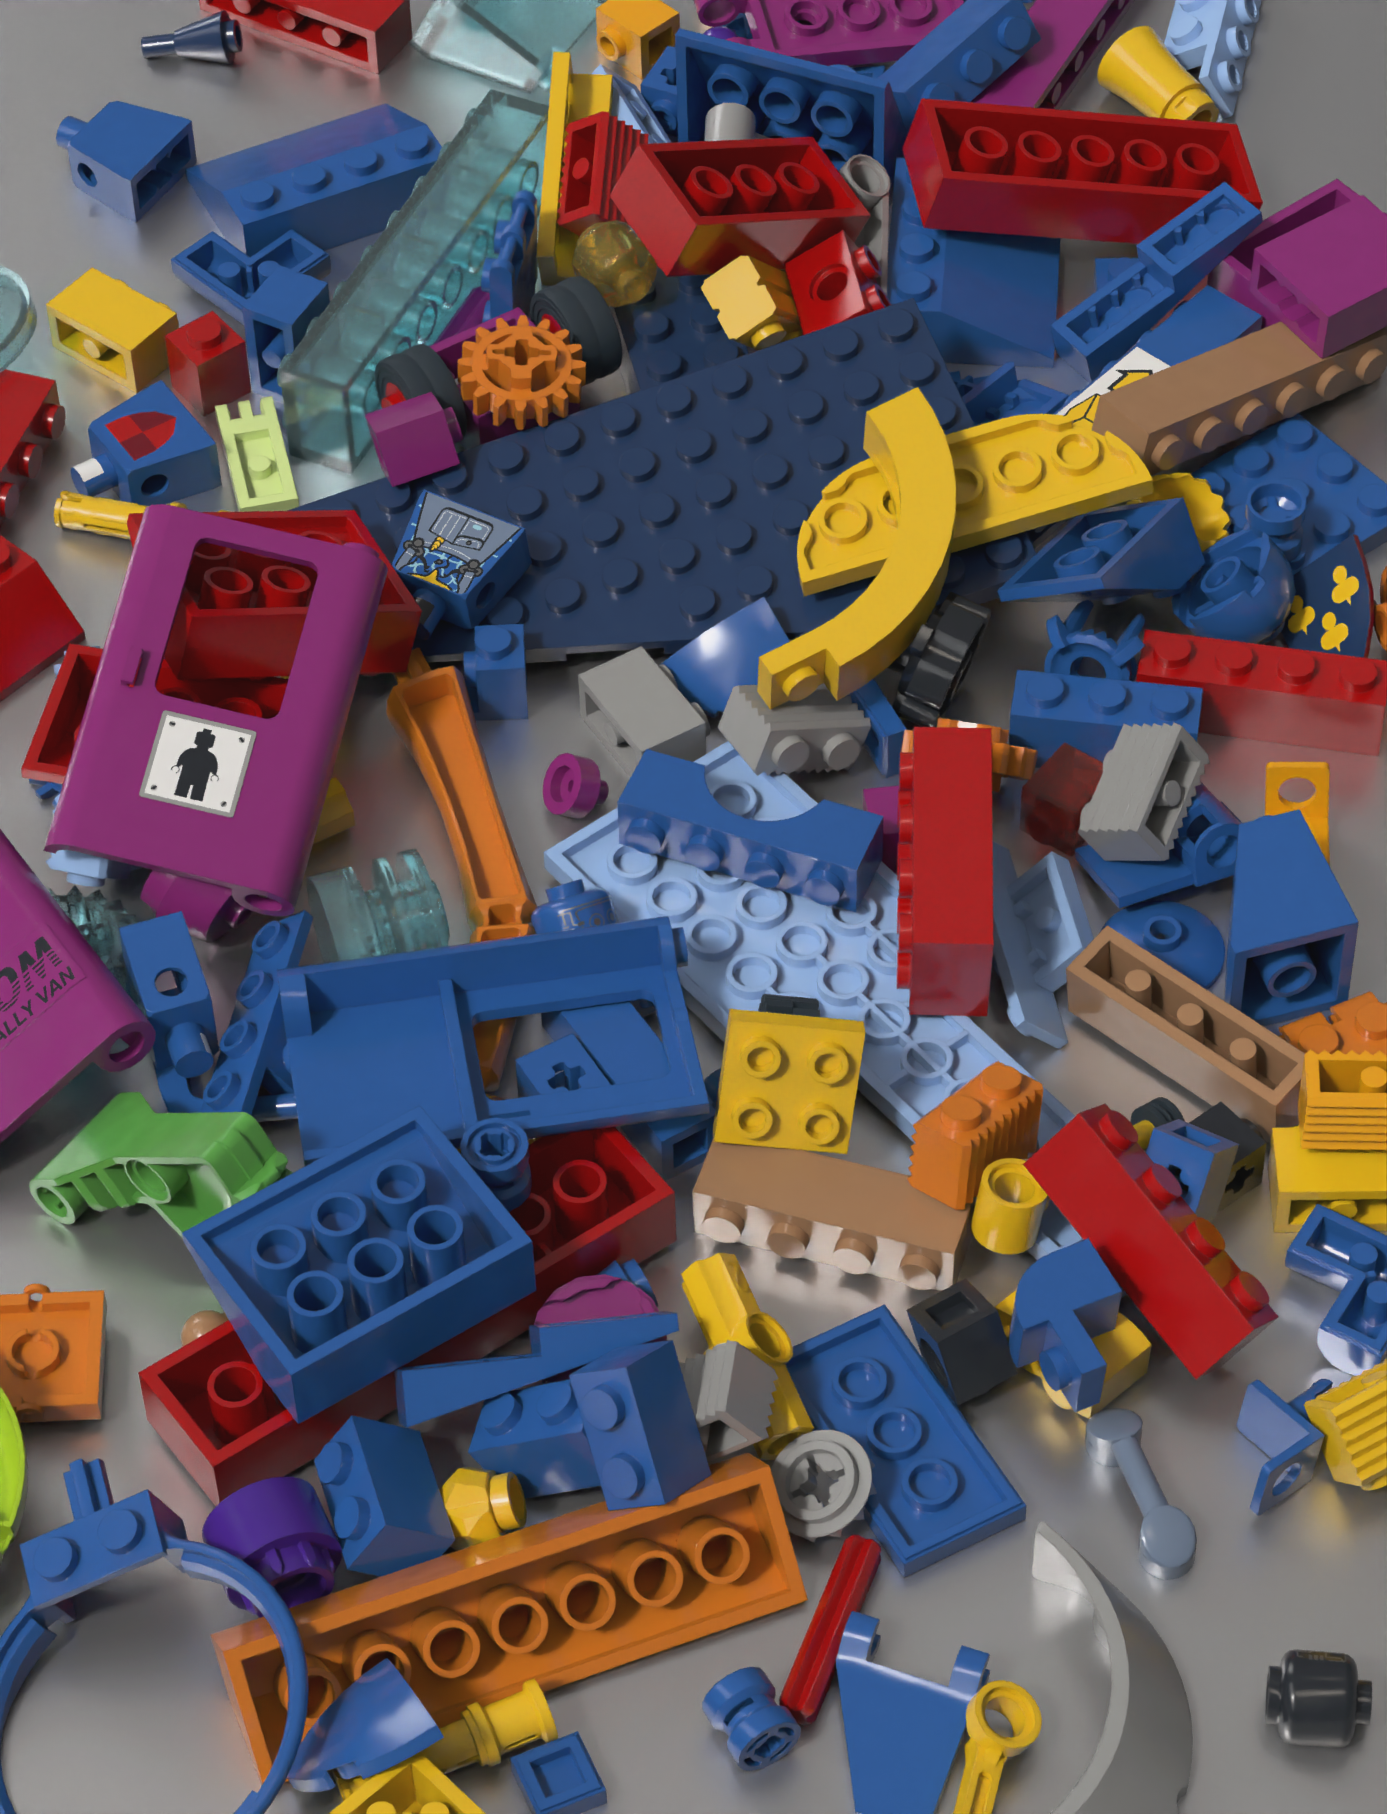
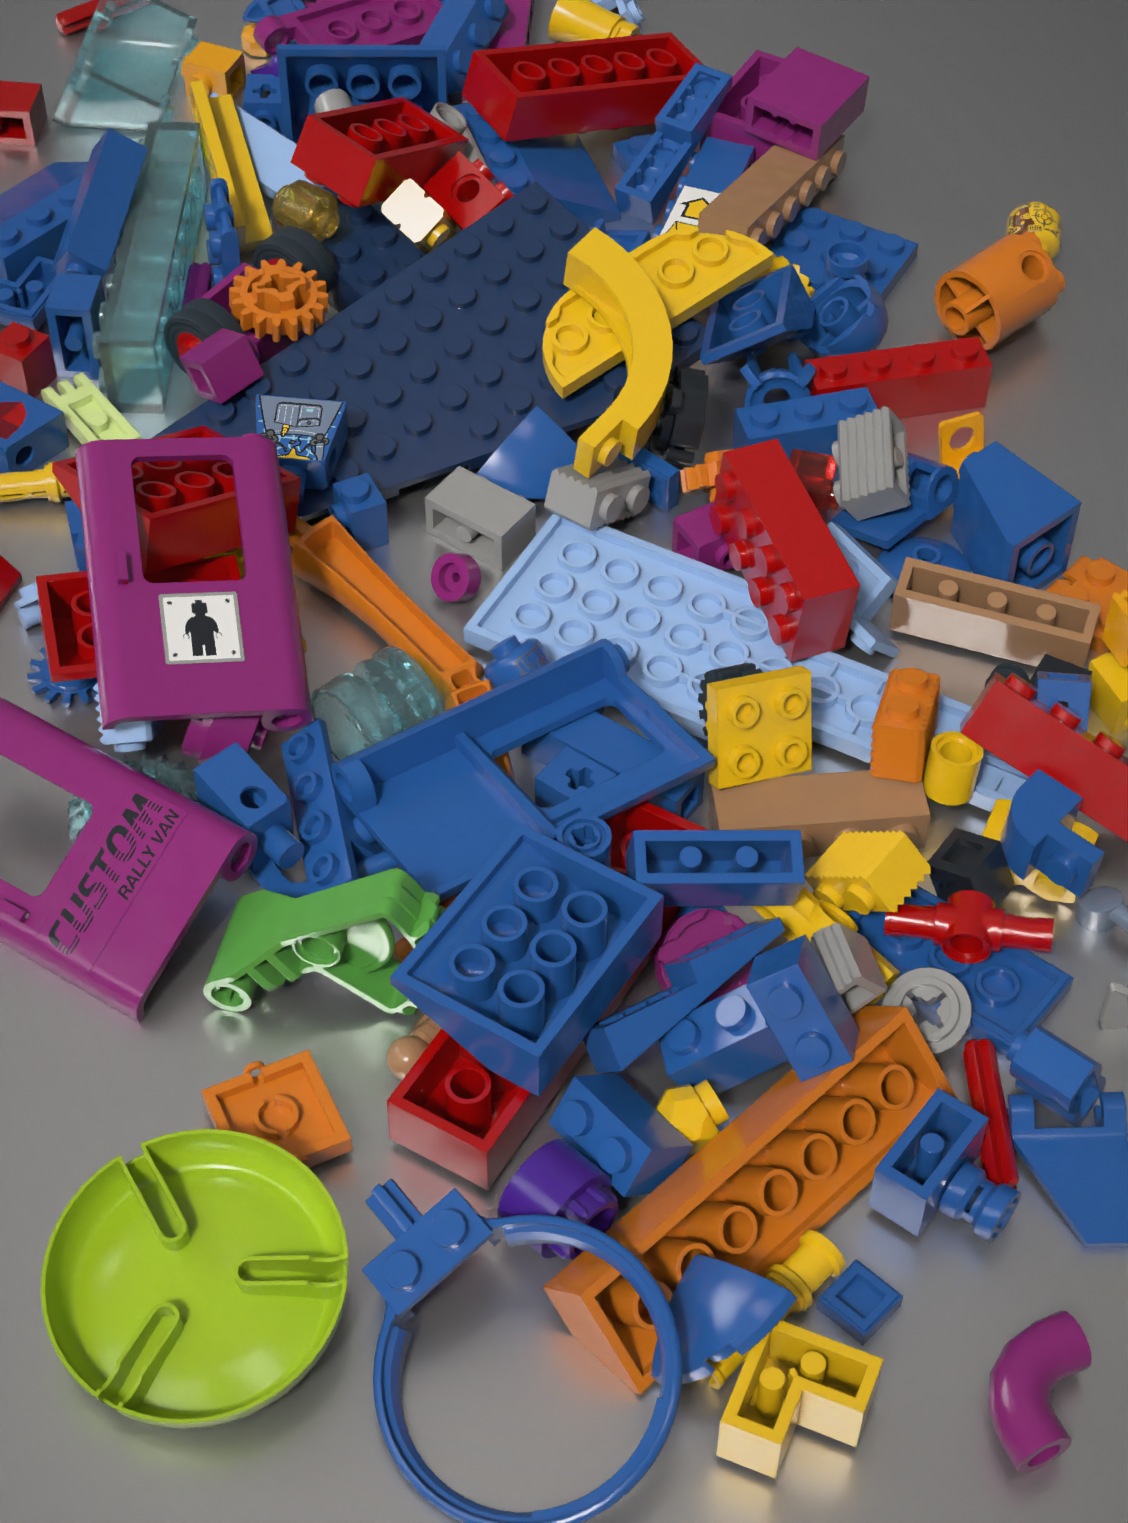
camera: 25 degrees left, 0 degrees up
red brick [556,111,649,243] -> none
blue arch [617,749,884,912] -> none
dark blue shield [1281,534,1377,658] -> none
none -> blue brick [50,128,148,277]
none -> blue brick [625,830,805,906]
none -> yellow brick [805,830,931,915]
none -> blue brick [868,1088,989,1237]
none -> red pin [884,890,1054,964]
none -> blue brick [1006,1025,1106,1127]

